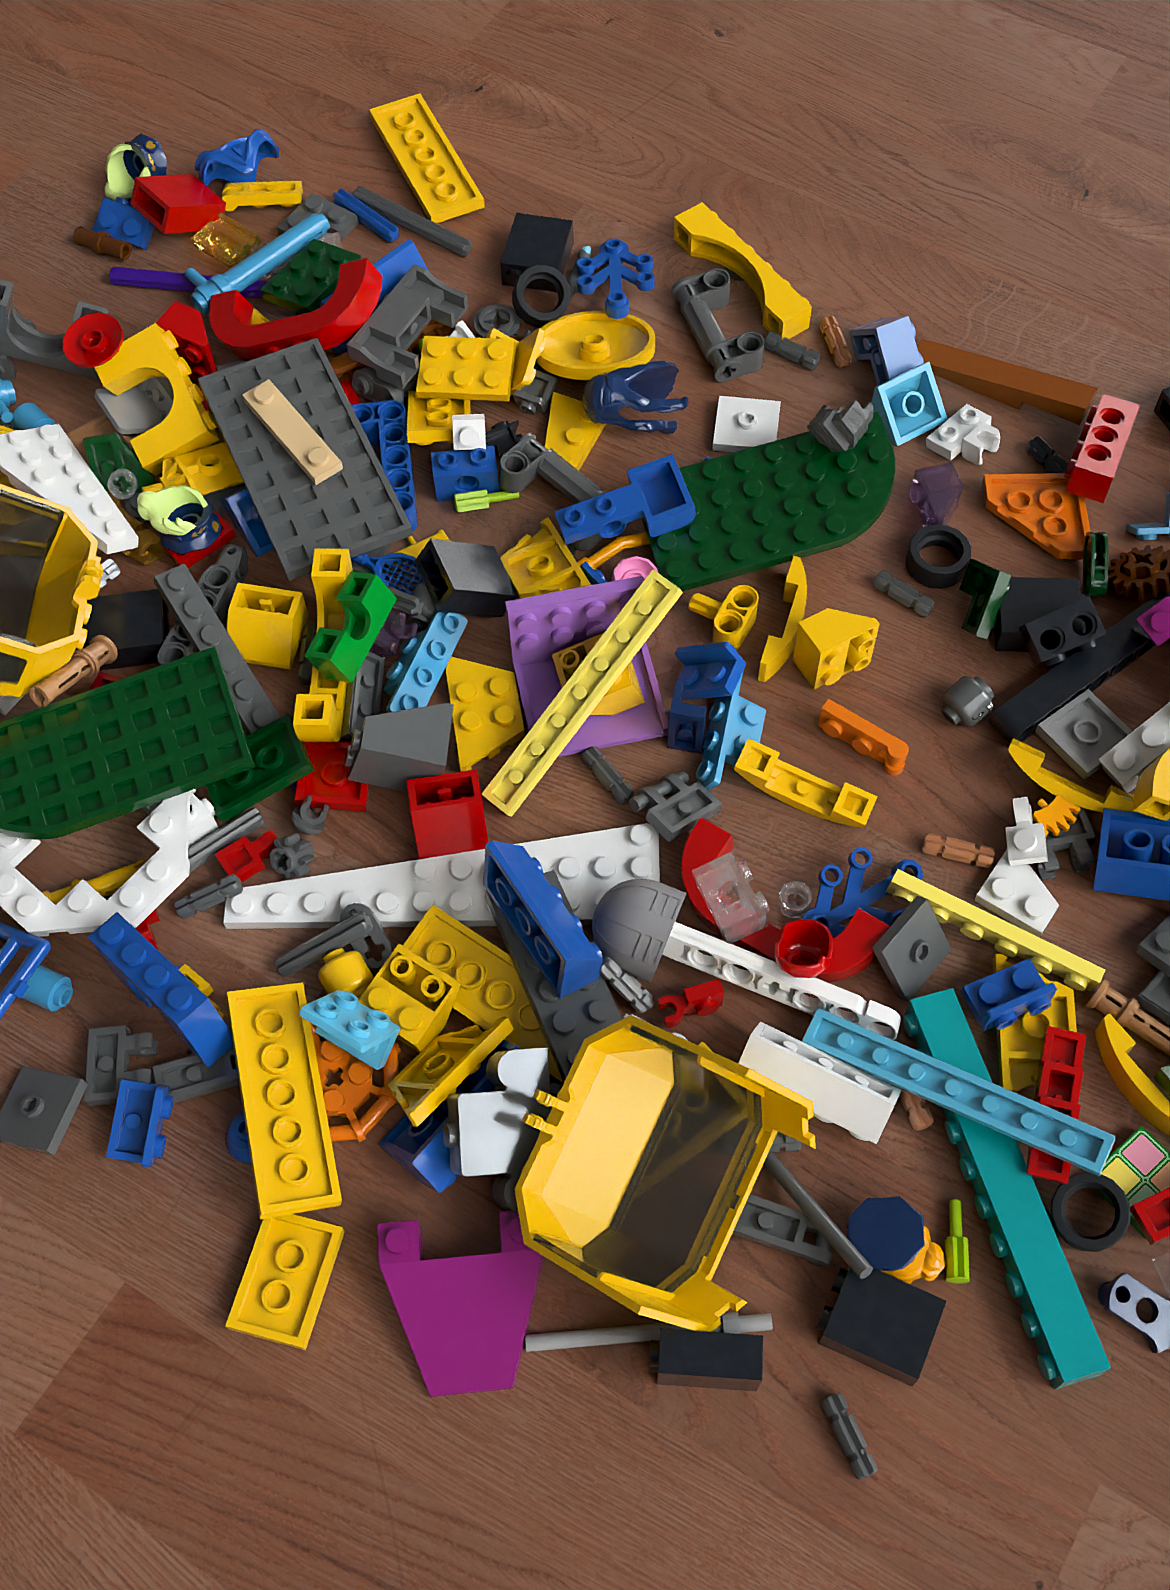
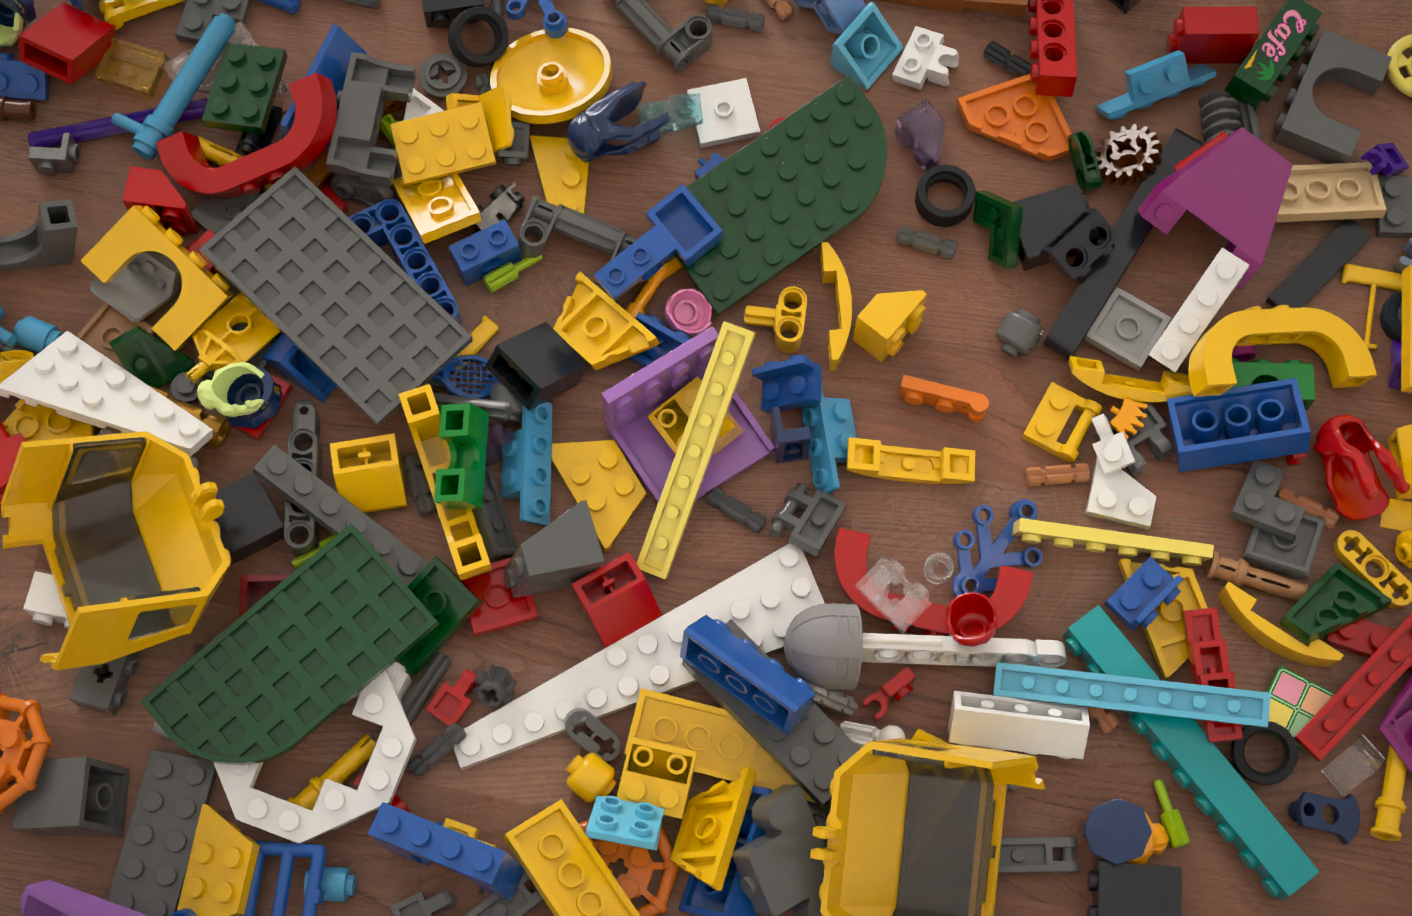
camera: 25 degrees left, 10 degrees up
medium nougat pin [29,635,118,707] -> none
red dish [63,312,123,368] -> none
clear bush [107,468,138,499] -> none
tan plate [242,379,343,485] -> none
dark grey axle [275,912,373,977] -> none
dark grey plate [290,796,329,835] -> none
white plate [452,414,486,450] -> none
dark grey bar [763,1152,873,1279] -> none
dark grey hair [807,400,874,452] -> none
dark grey plate [872,896,952,1002] -> none
none -> flat silver bracket [28,133,80,175]
none -> clear light blue slope [638,93,703,136]
none -> yellow plate [1022,382,1103,463]

